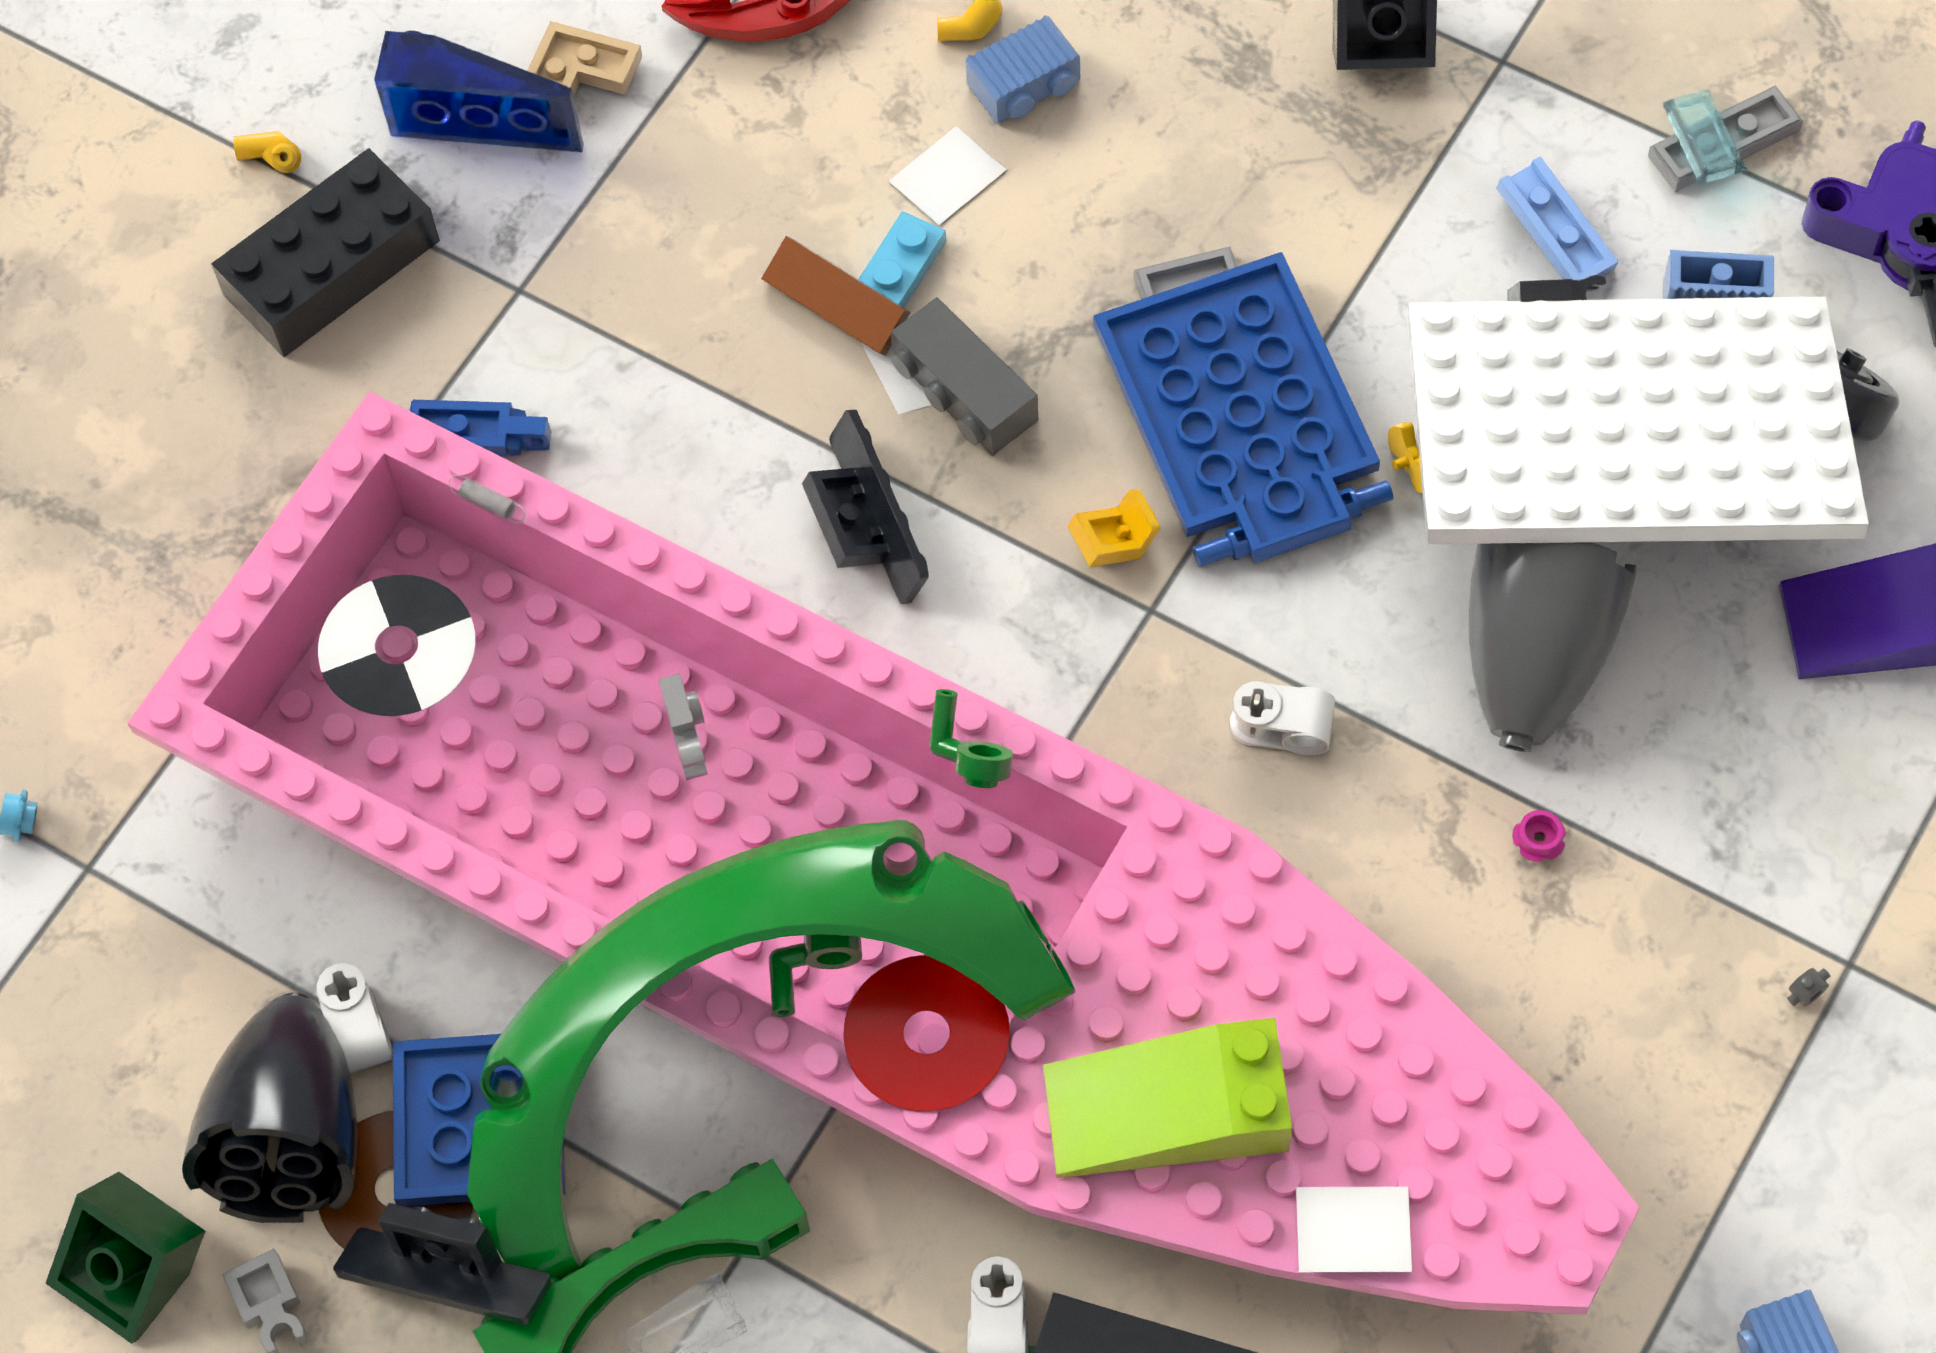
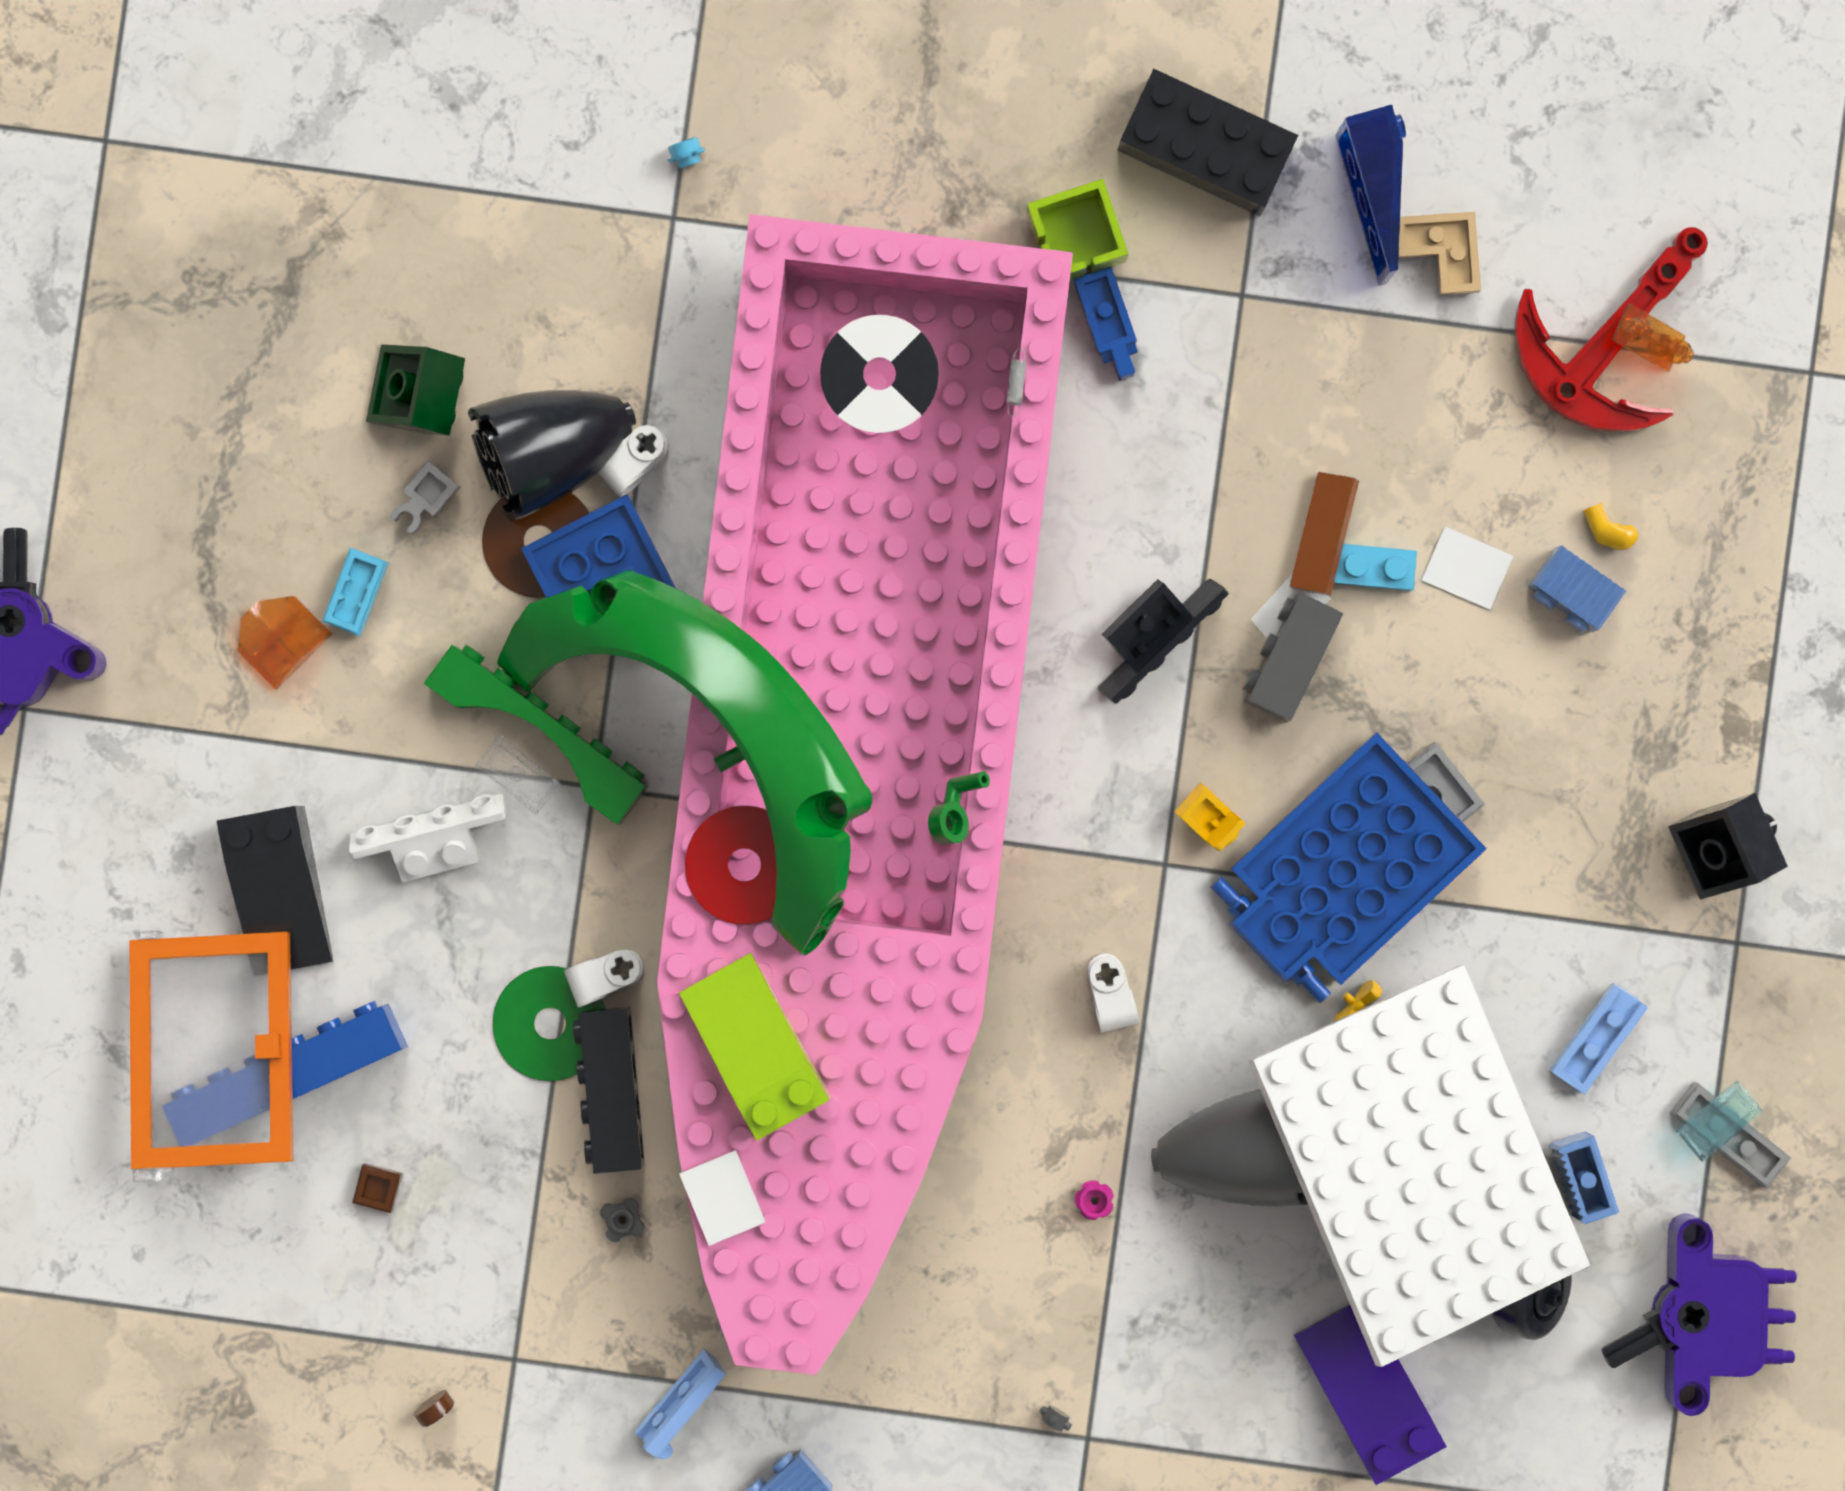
camera: 65 degrees right, 25 degrees up
yellow arm [233,131,302,173] -> none
black bracket [333,1203,552,1325] -> none
light grey plate [658,673,708,781] -> none
black plate [1507,275,1606,302] -> none
none -> lime piece [1026,178,1129,281]

